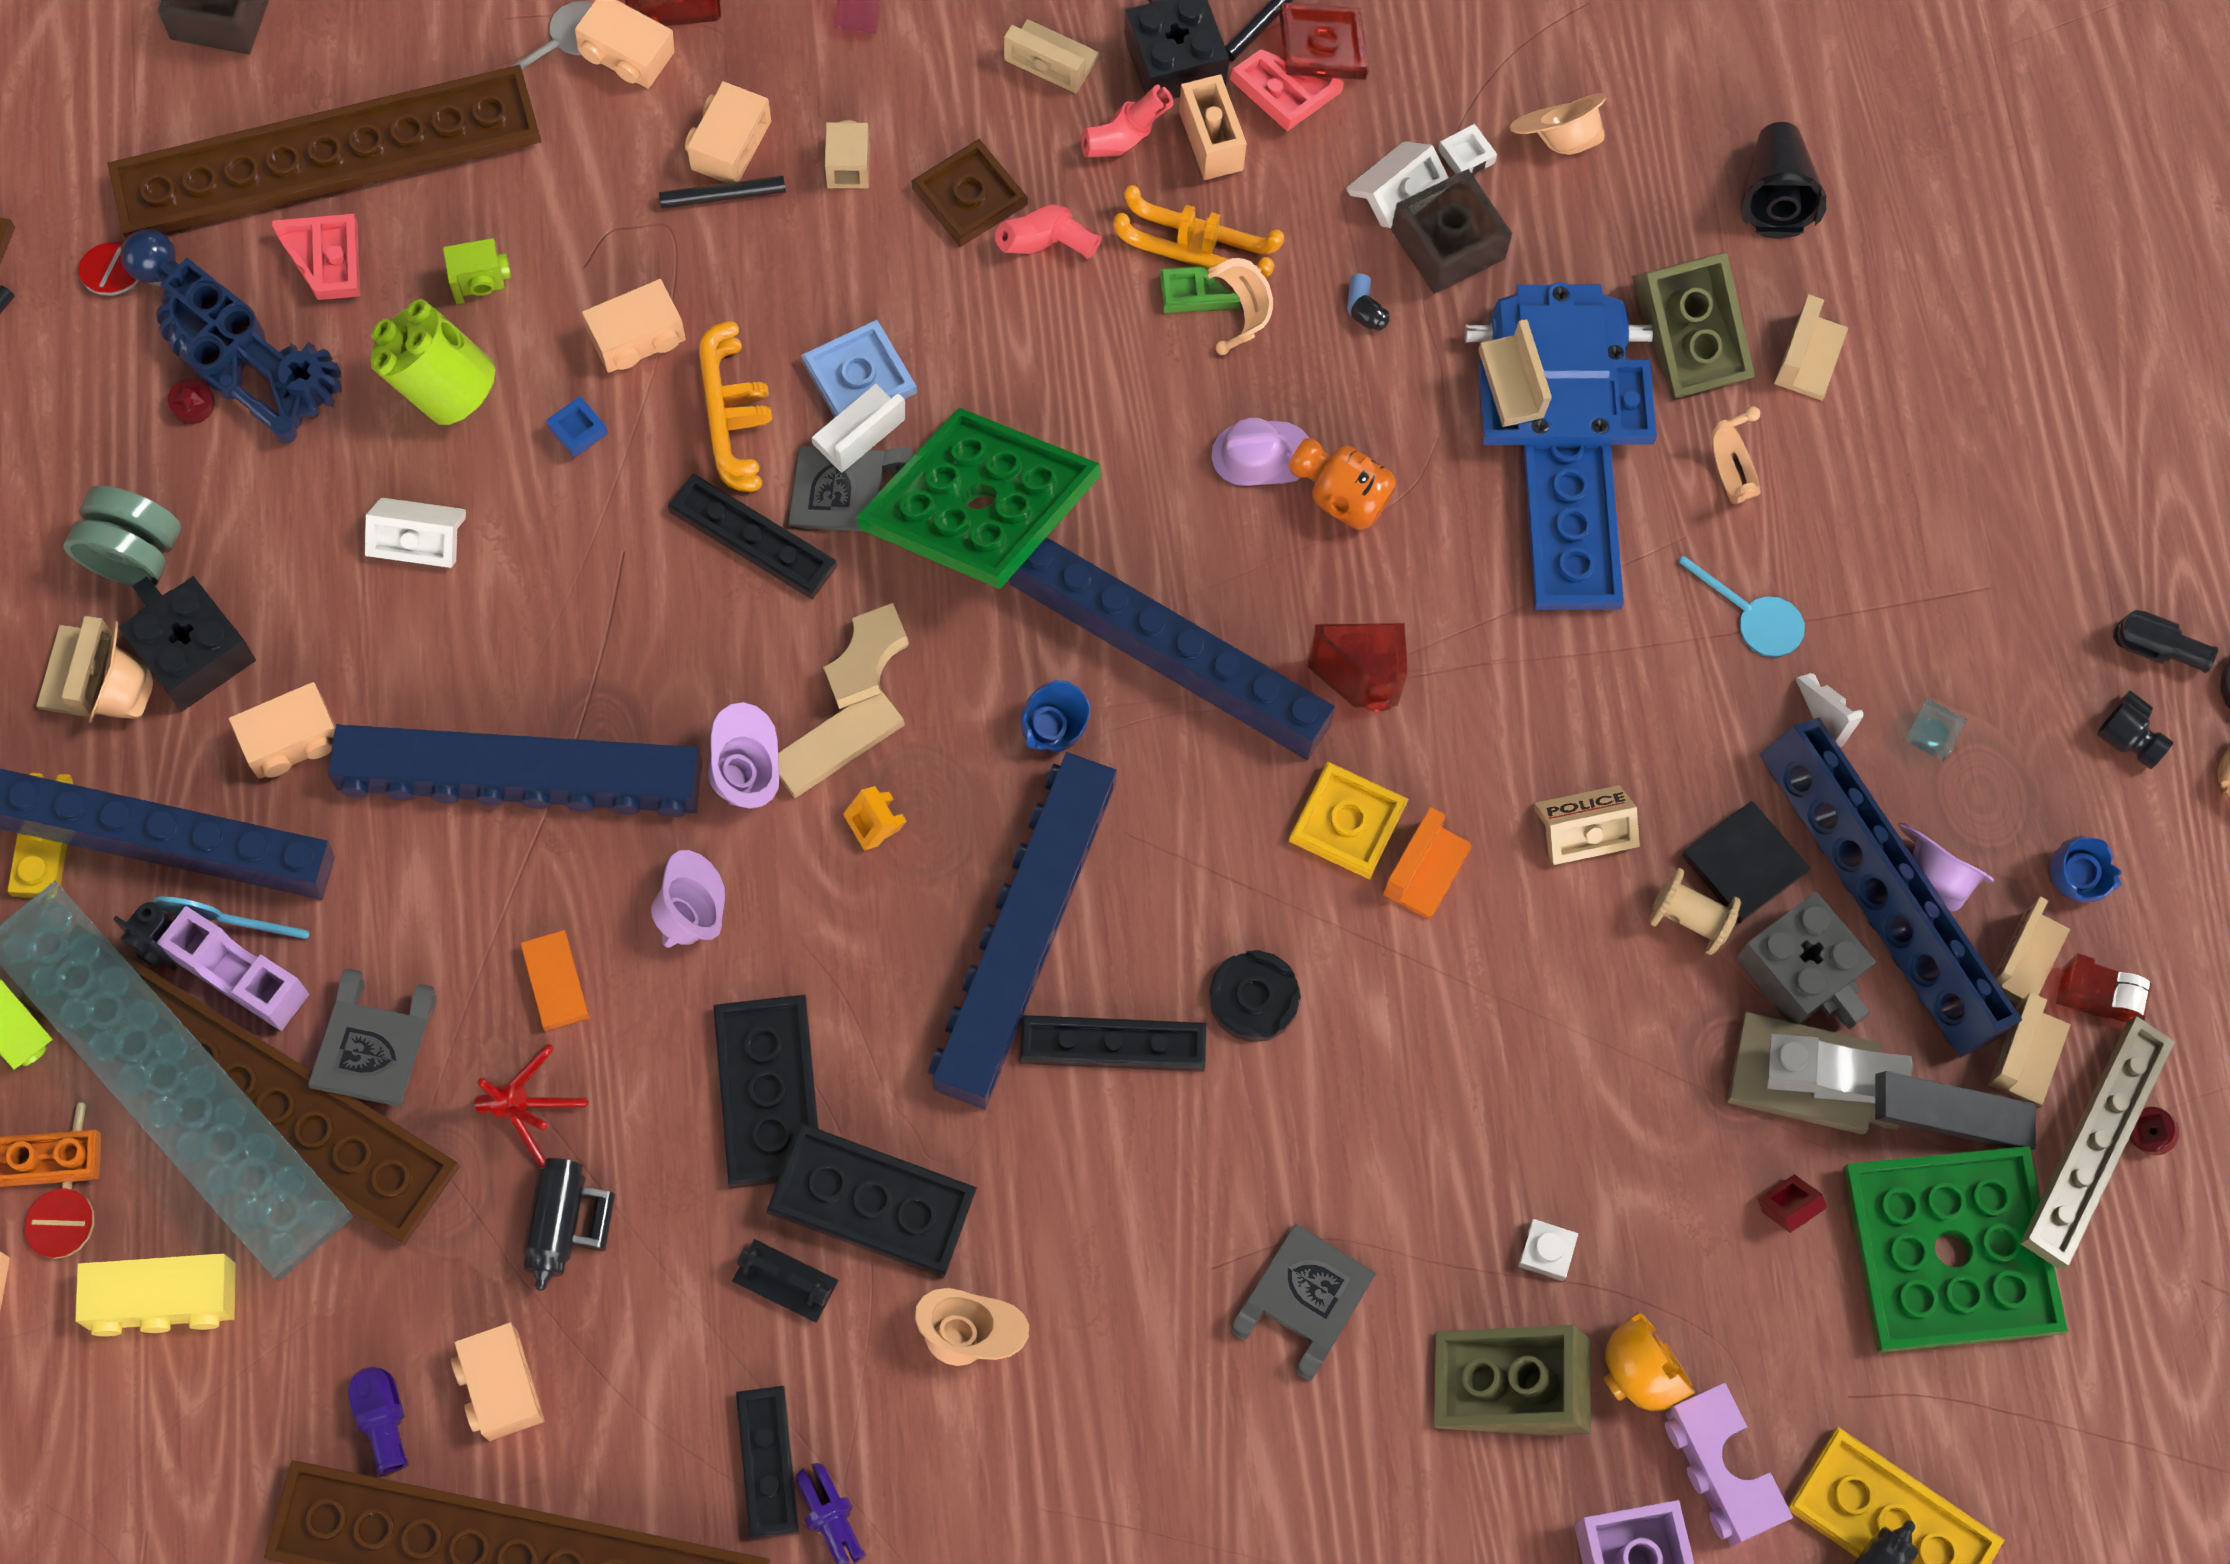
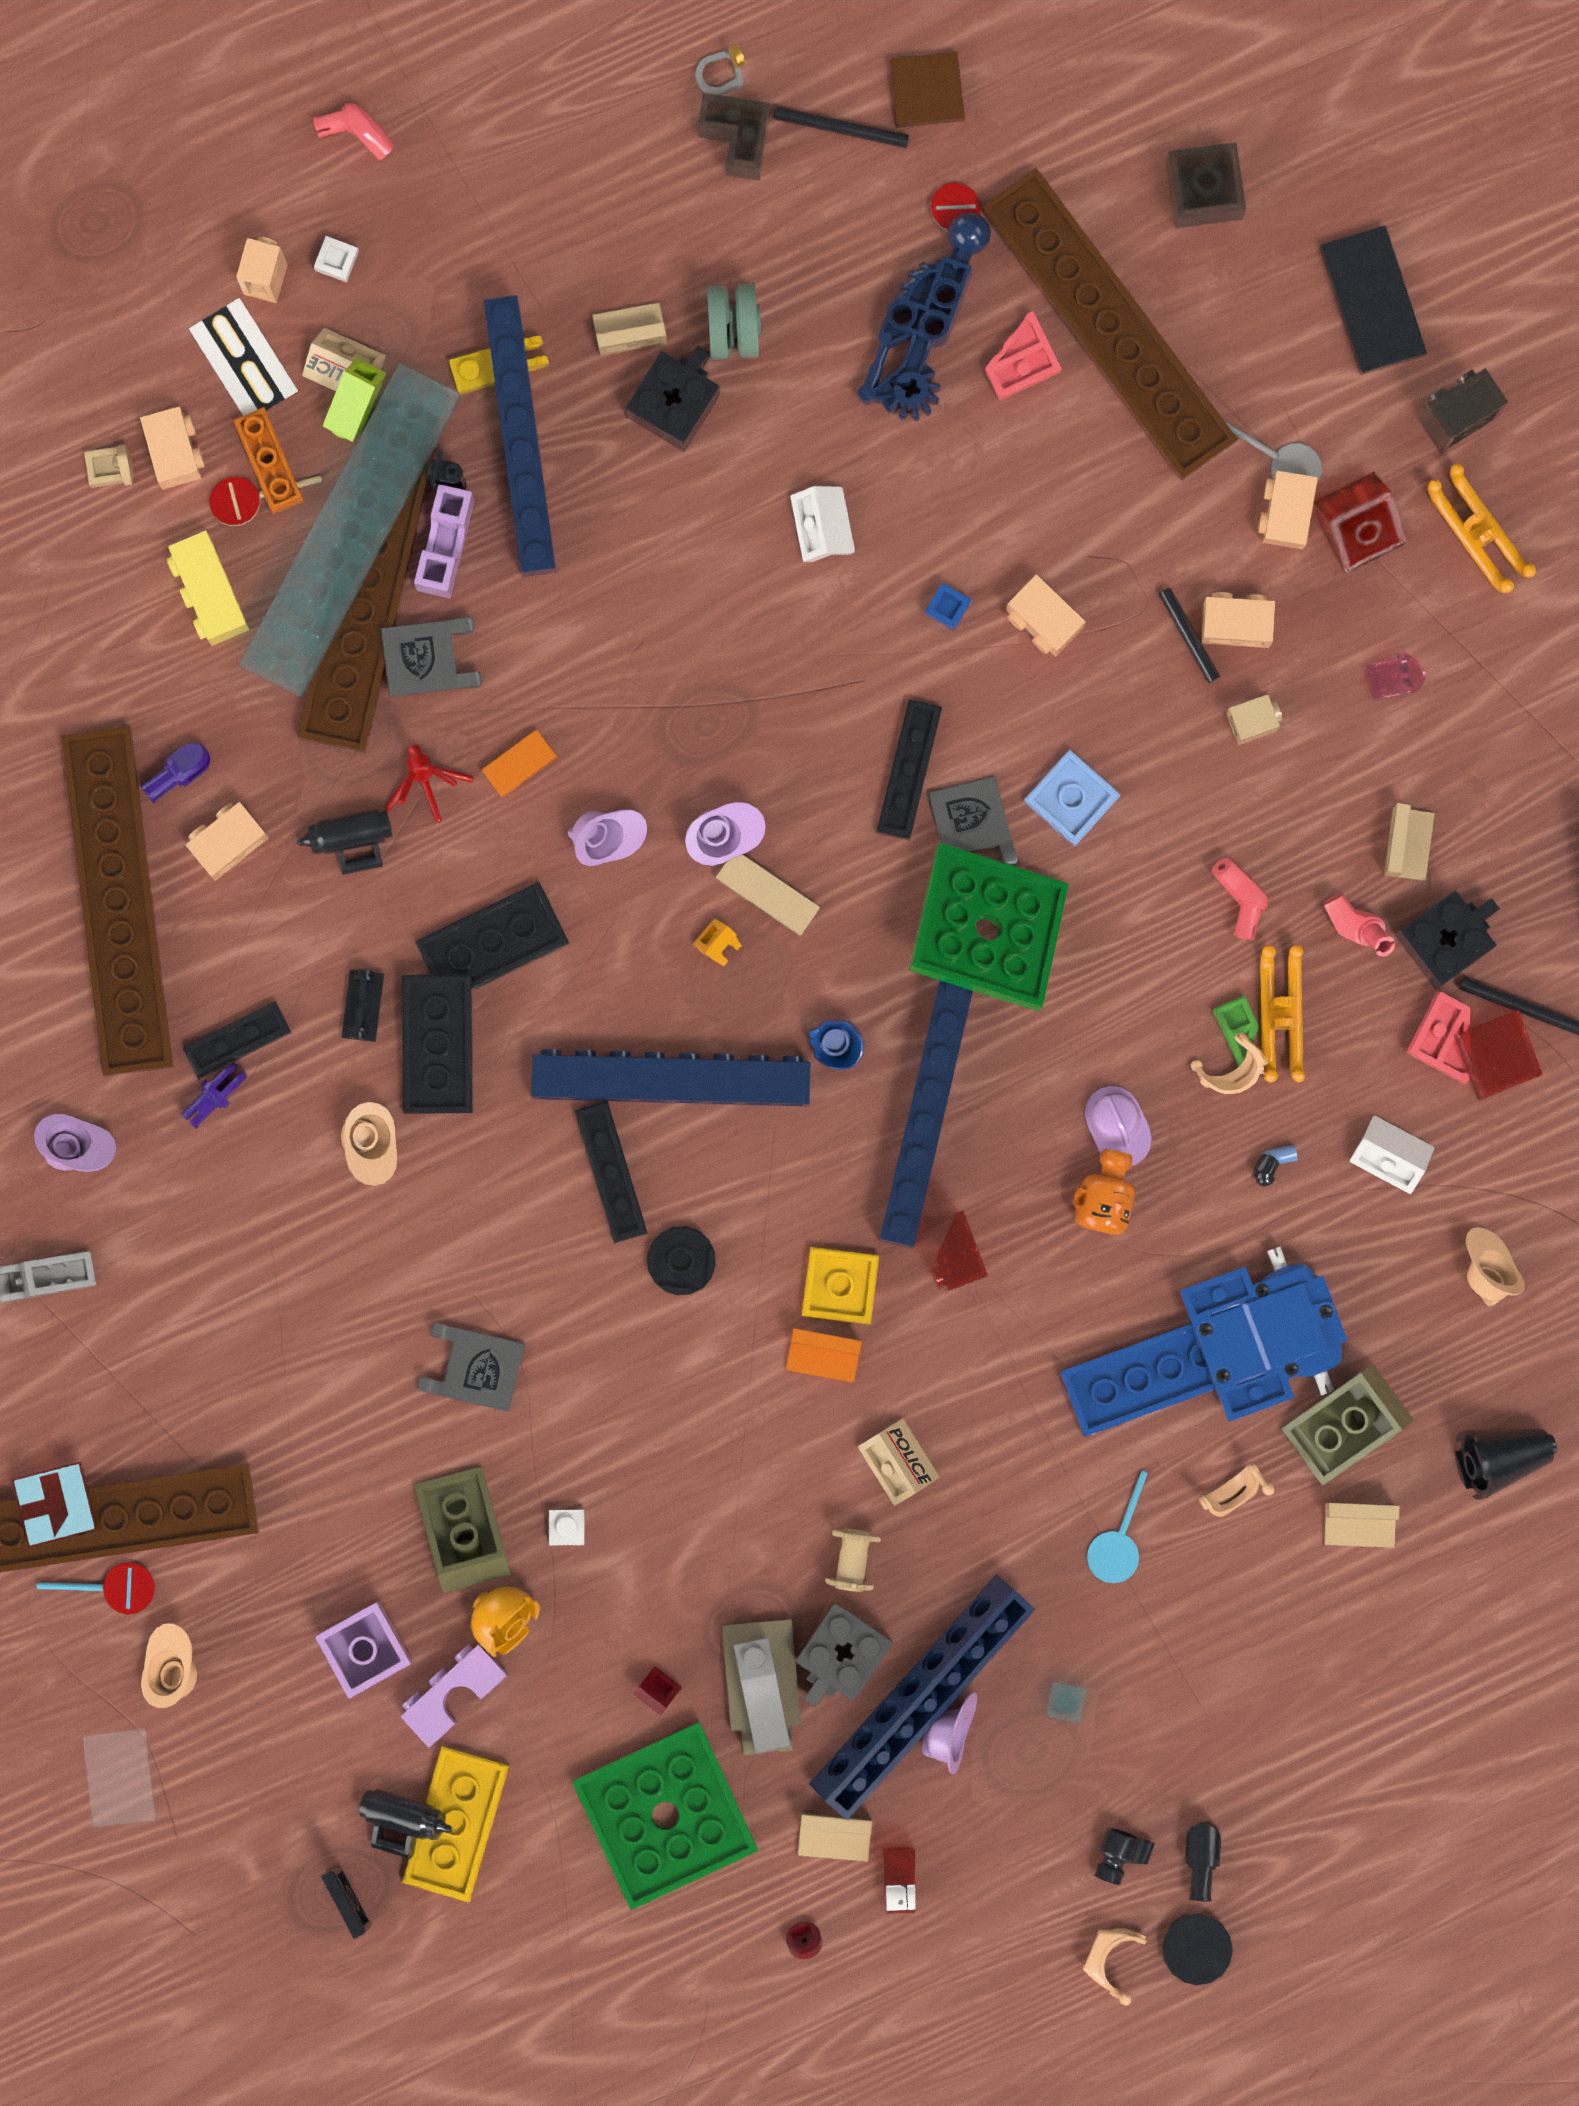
camera: 75 degrees right, 15 degrees up
light nougat piece [89,621,153,723] -> none
medium azure piece [151,896,309,939] -> none
dark red tile [168,378,215,424] -> none
light nougat brick [229,682,336,780] -> none
dark blue brick [328,724,702,817] -> none
lime cylinder [370,299,496,425] -> none
lime brick [443,238,512,305] -> none
light orange piece [699,321,772,492] -> none
white panel [812,384,905,473] -> none
tan tile [823,603,909,709] -> none
reddish brown tile [911,139,1028,247] -> none
light nougat brick [1179,74,1247,180] -> none
clear smoke brick [1391,169,1513,294] -> none
white plate [1438,124,1497,181] -> none
tan panel [1478,319,1552,427] -> none
black tile [1681,801,1811,924] -> none
white tile [1796,673,1863,747] -> none
black tile [1875,1071,2036,1150] -> none
tan panel [1993,896,2070,1004] -> none
plate [2020,1016,2175,1270] -> none
blue hair [2048,836,2122,903] -> none

